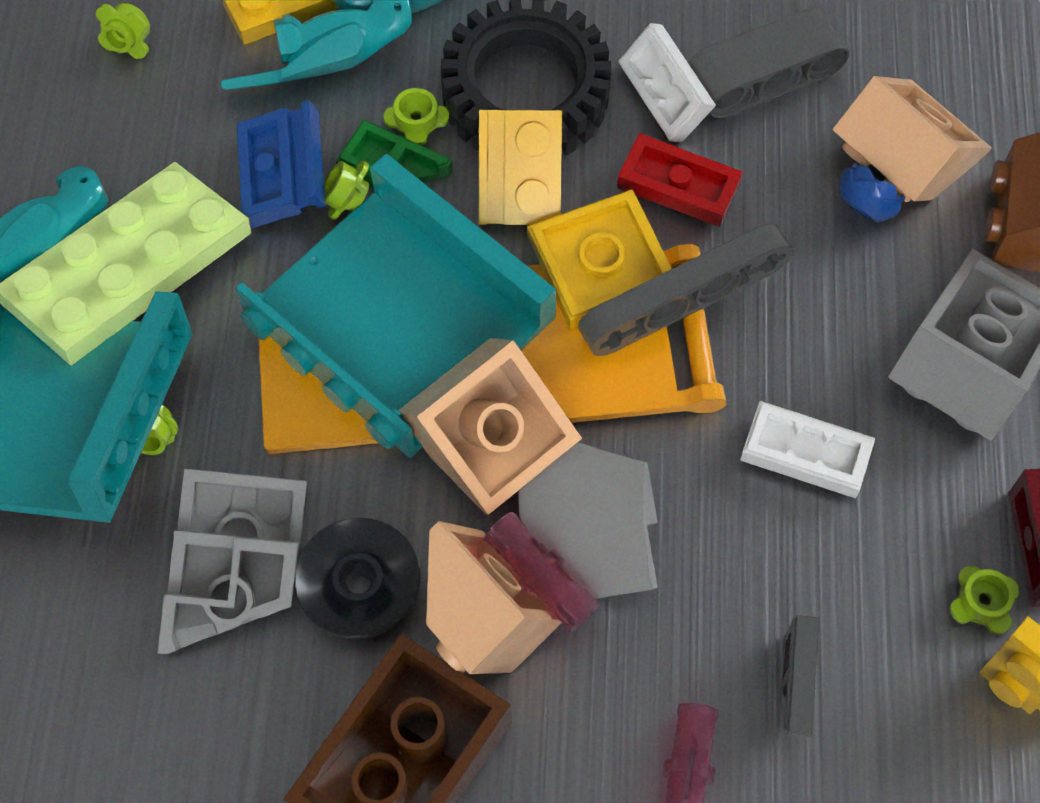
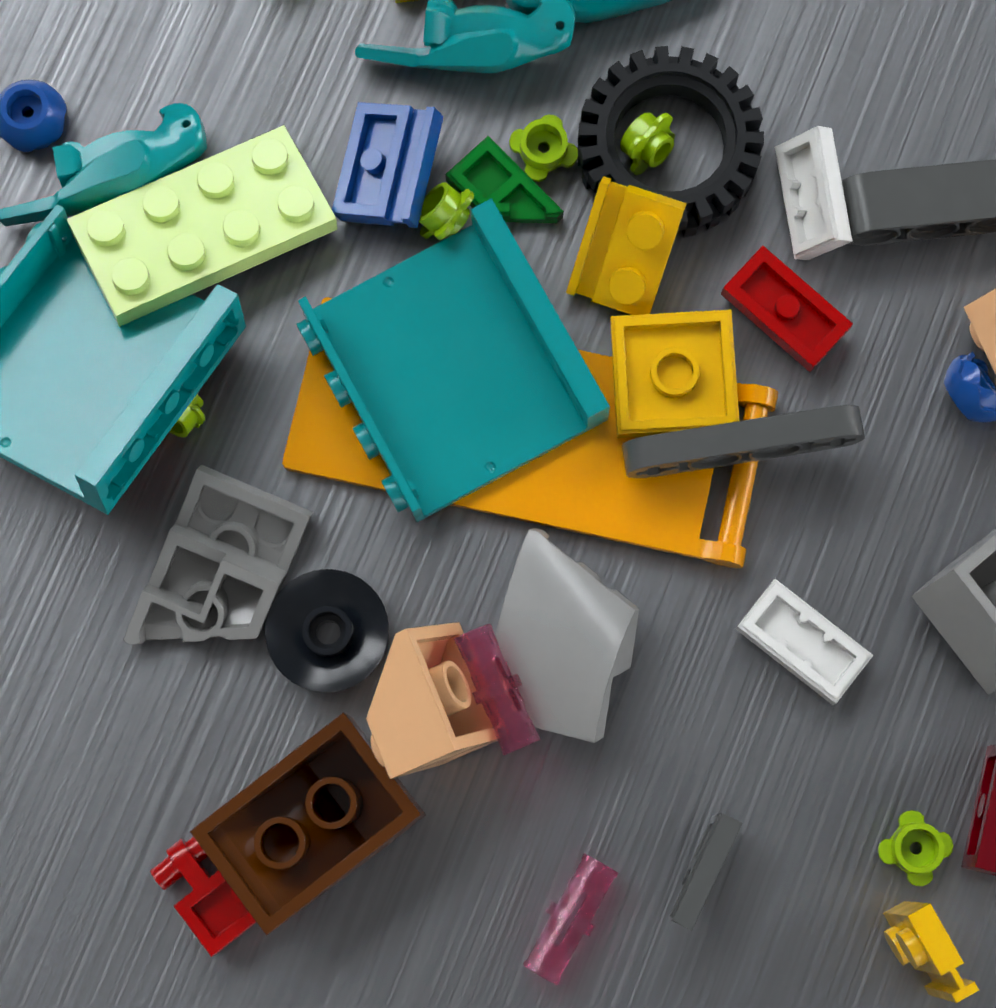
camera: 20 degrees right, 15 degrees up
light nougat slope [398,338,582,515] -> none
none -> lime plate [620,112,675,175]

